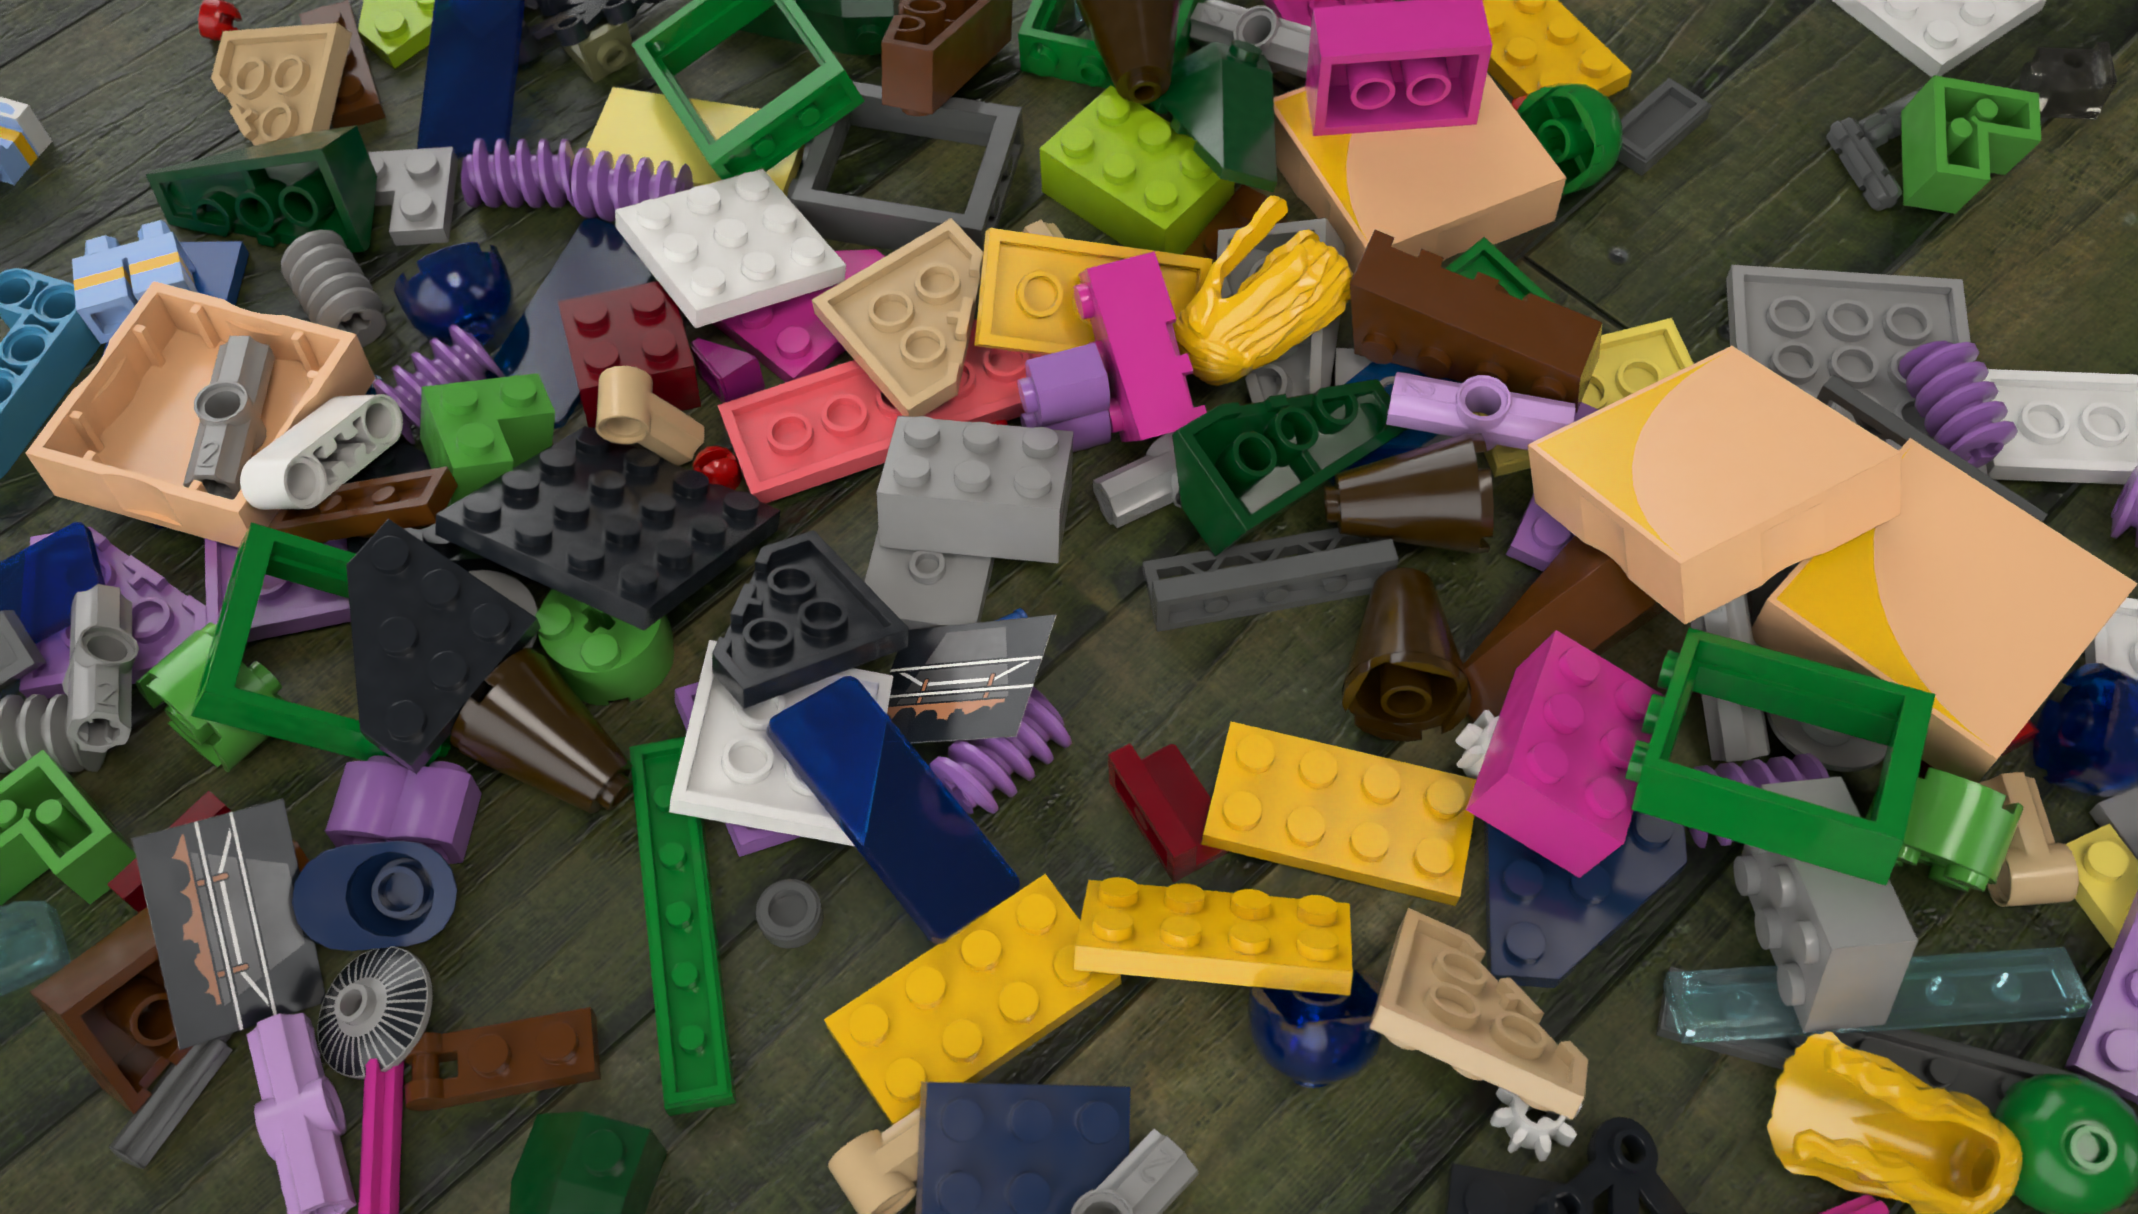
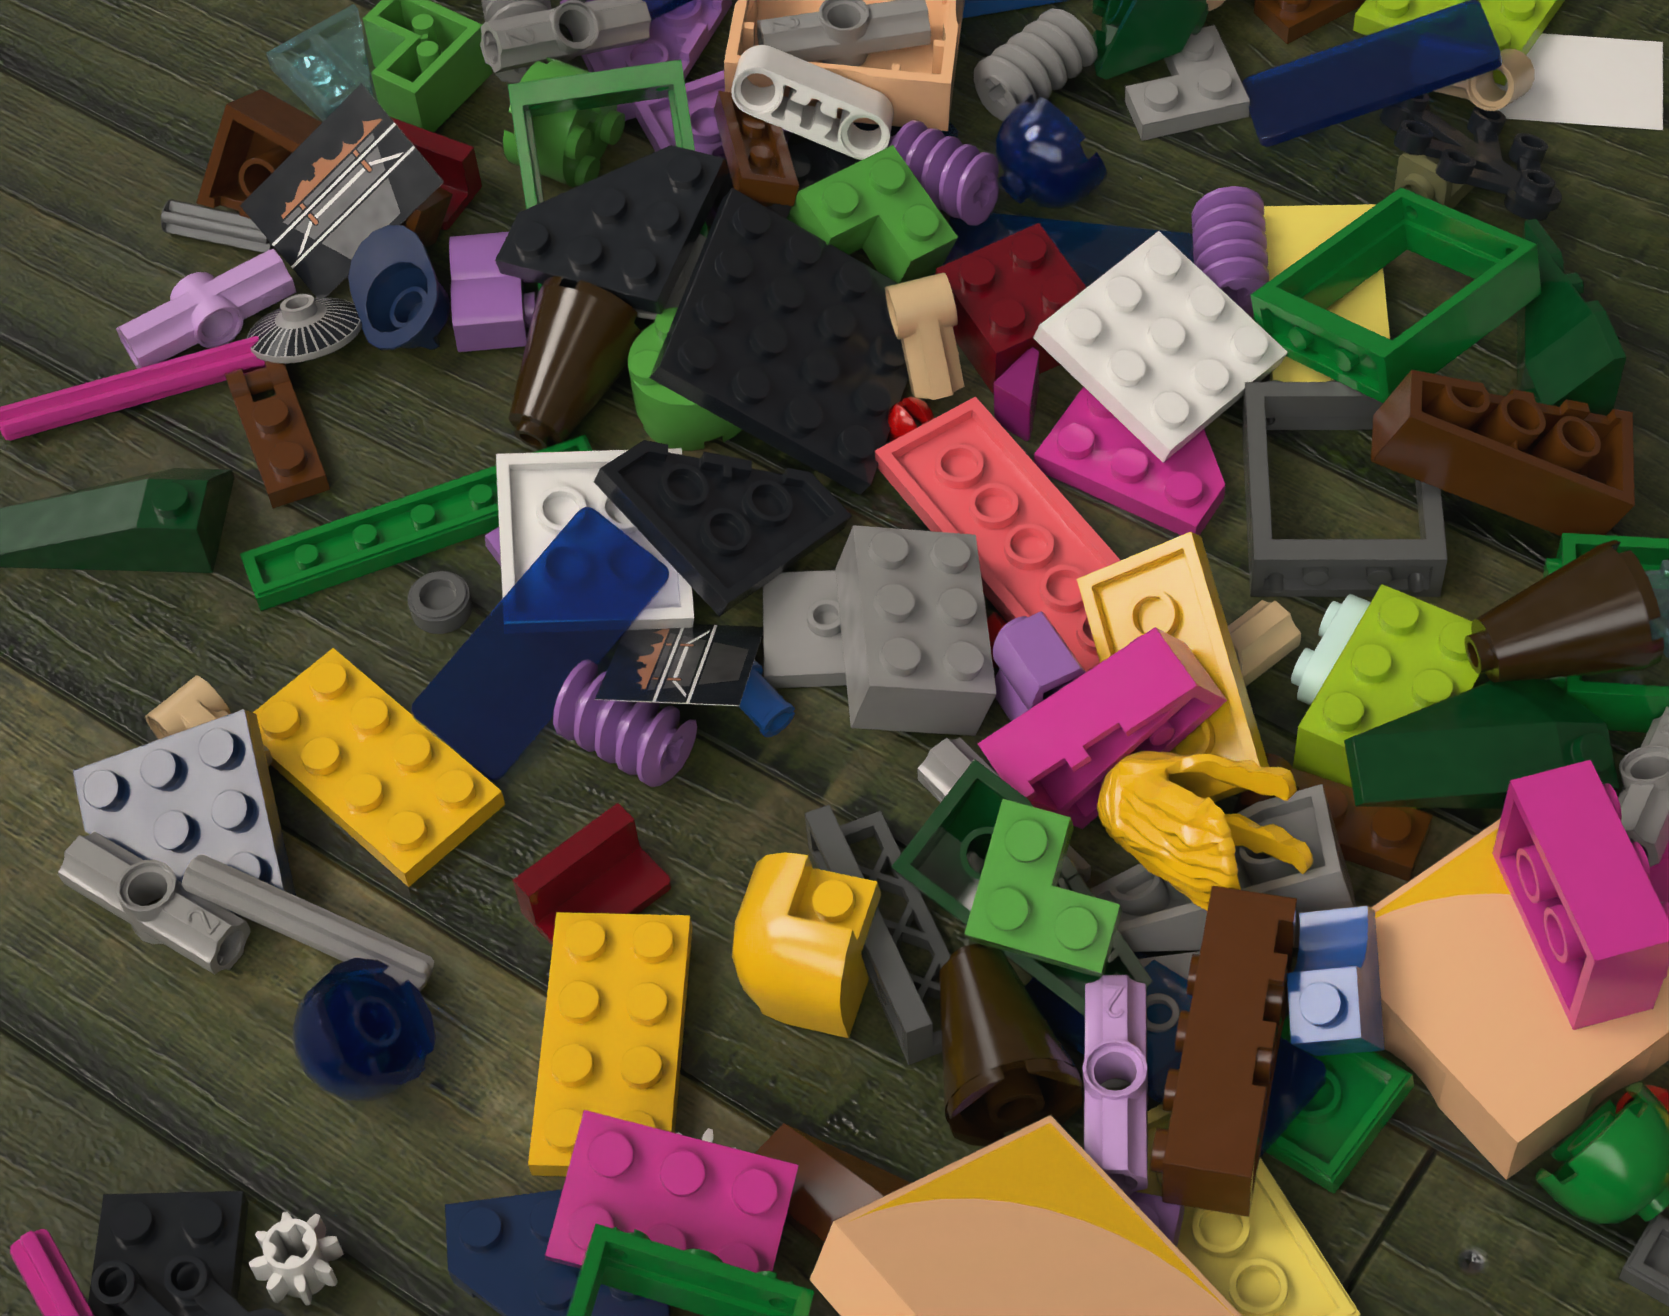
camera: 80 degrees right, 5 degrees down
medium lavender piece [461,139,576,208] -> none
tan plate [812,218,984,417] -> none
yellow plate [1074,877,1353,996] -> none
dark brown cone [1342,567,1471,742] -> none
tan plate [1370,908,1588,1120] -> none
none -> light grey axle [182,855,434,993]
none -> yellow brick [732,852,881,1039]
none -> bright green brick [964,799,1122,978]
none -> blue arch [1287,906,1385,1056]
none -> light aqua plate [1291,594,1371,705]

